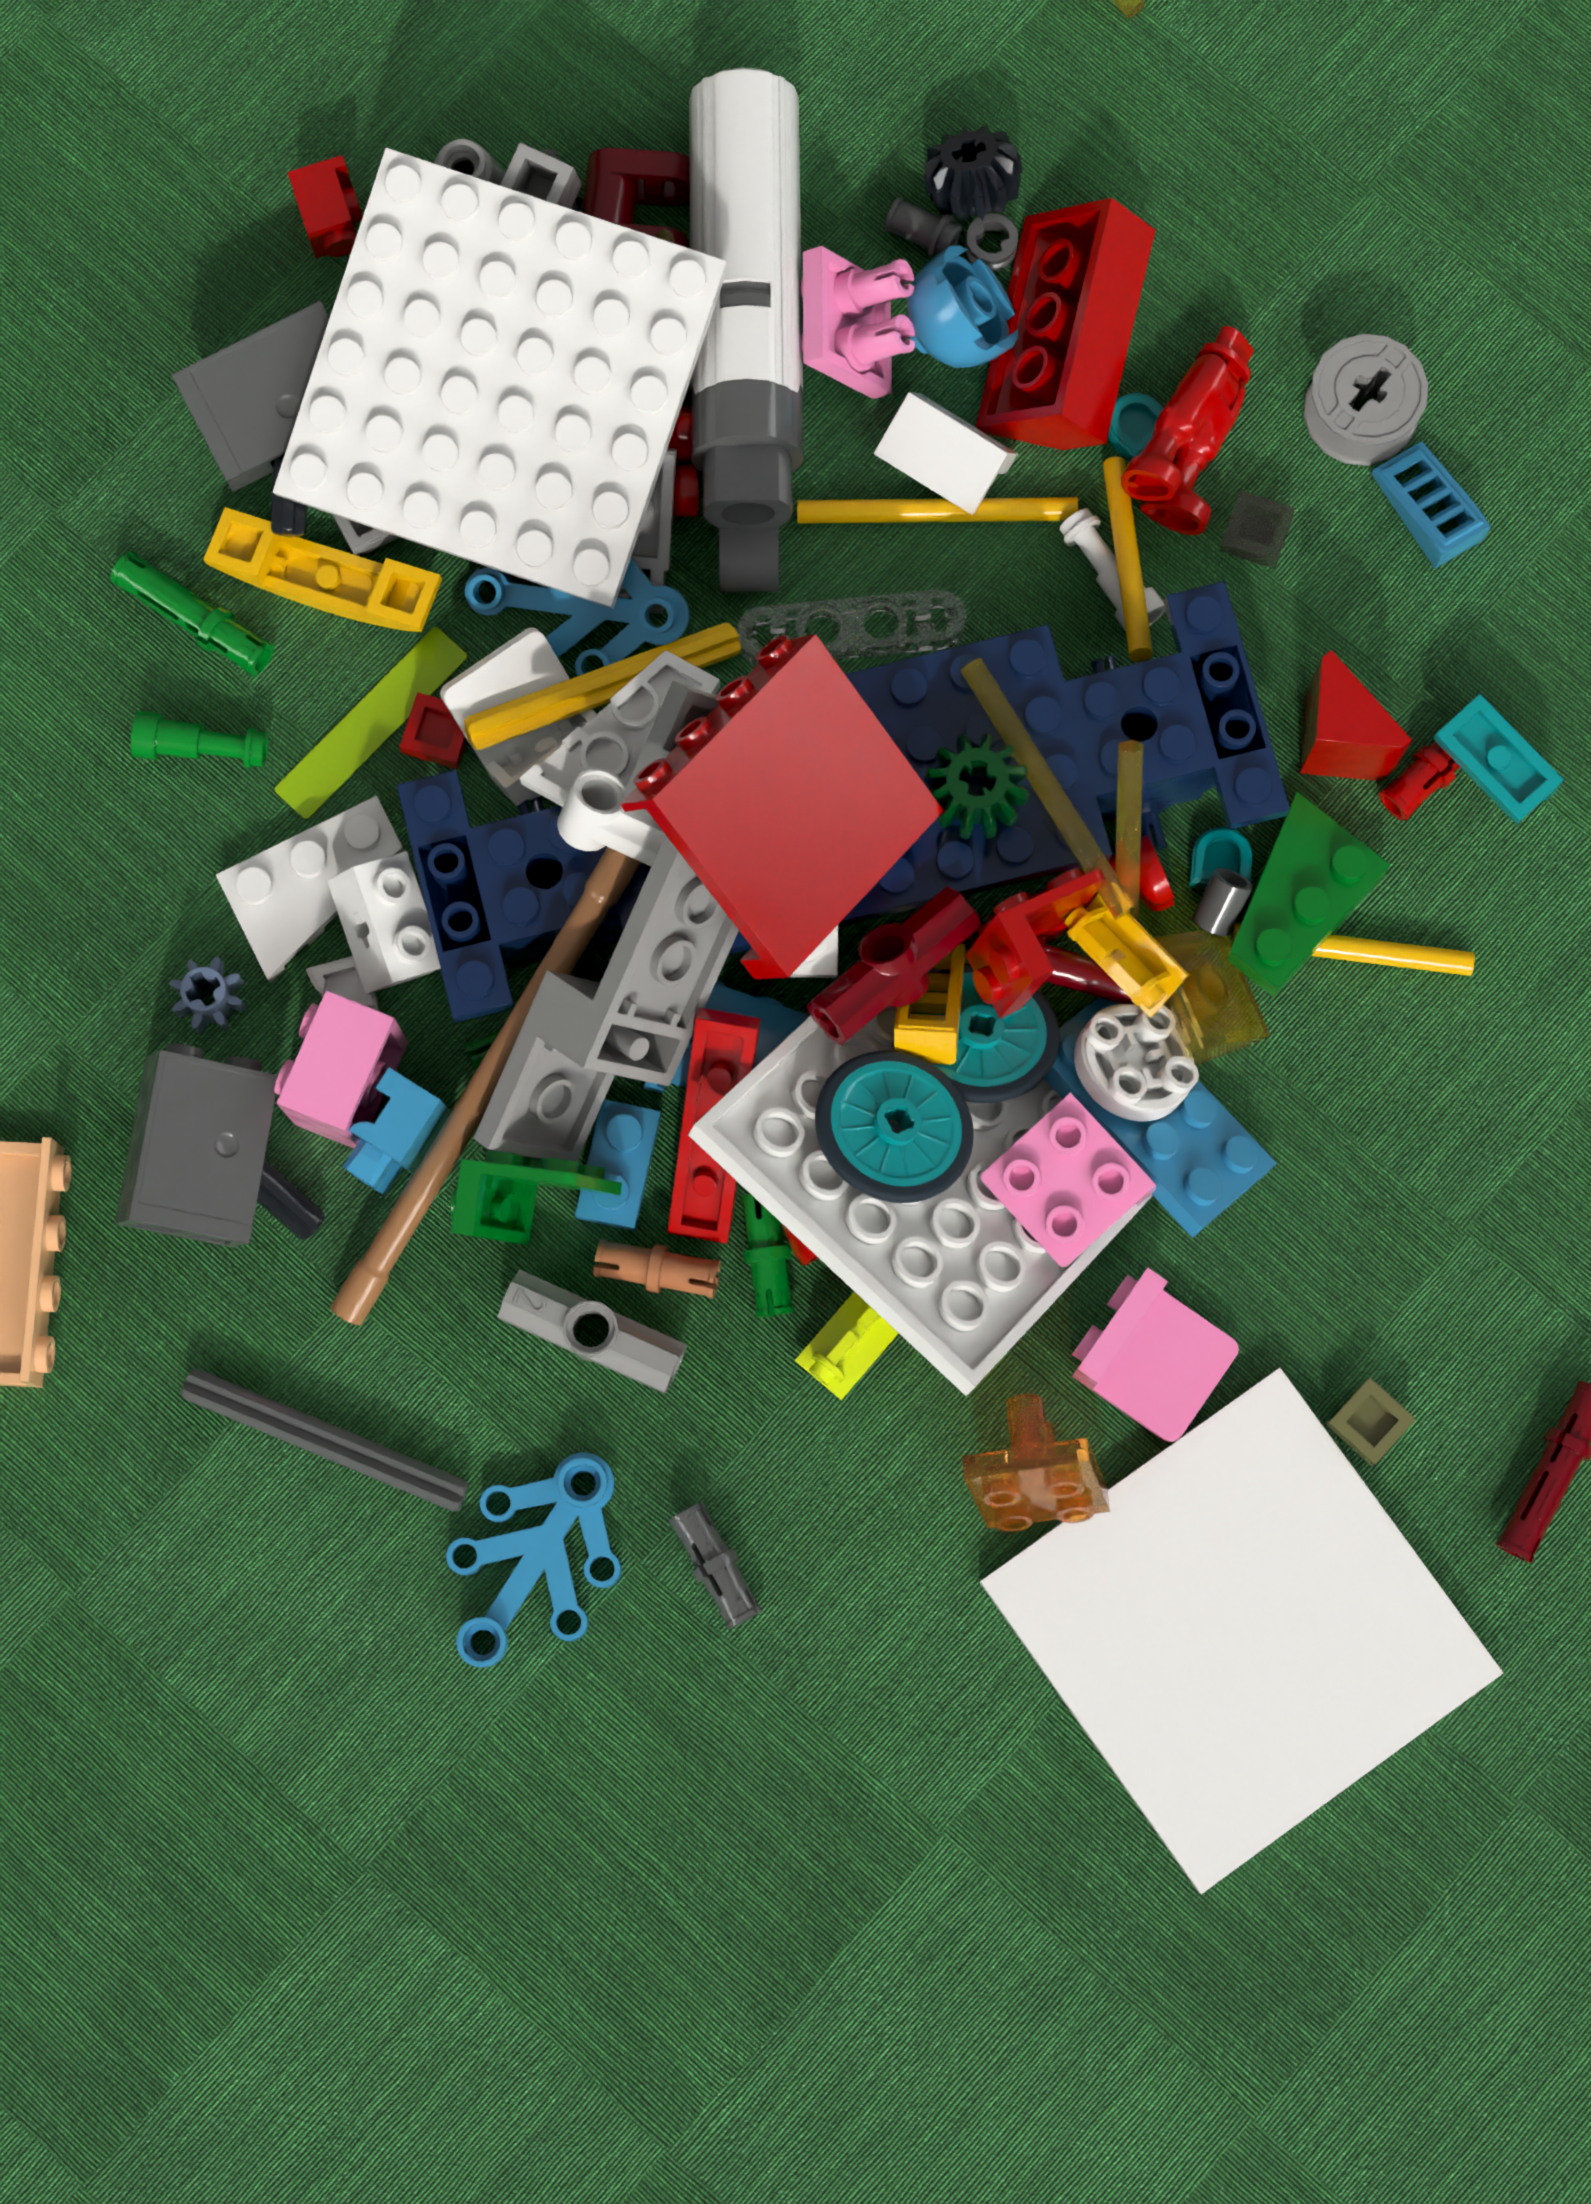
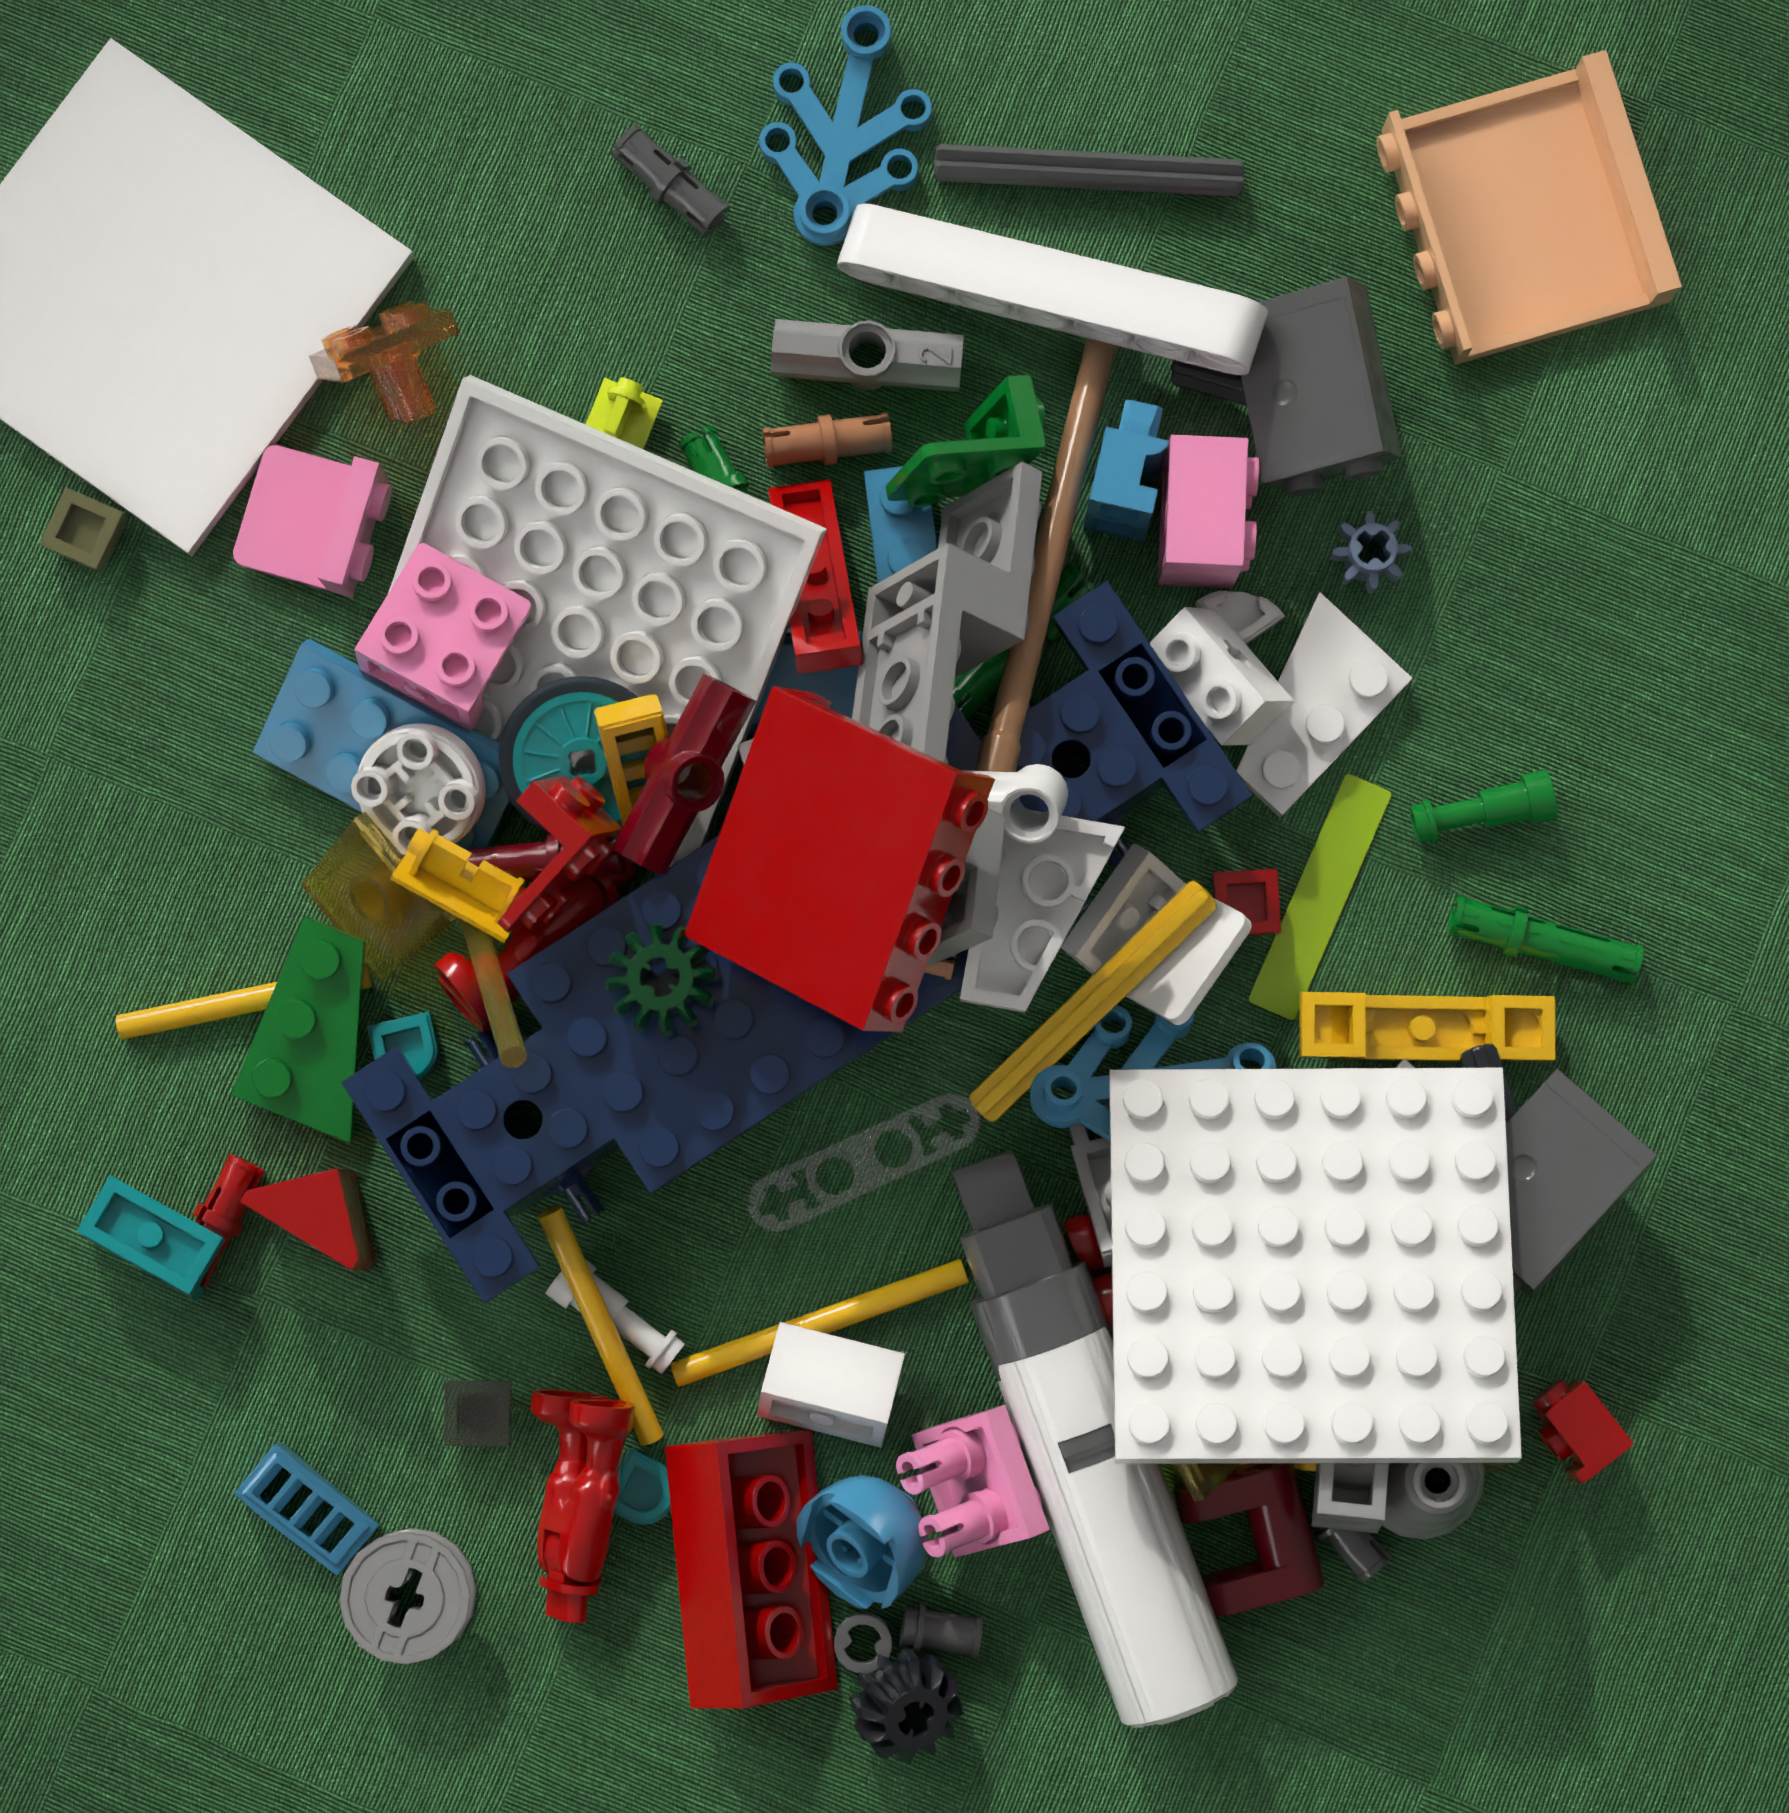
camera: 160 degrees right, 5 degrees up
teal wheel [815,1050,974,1203] -> none
clear yellow axle [961,658,1136,920] -> none
dark grey hinge [1192,868,1253,936] -> none
none -> white beam [837,204,1268,375]

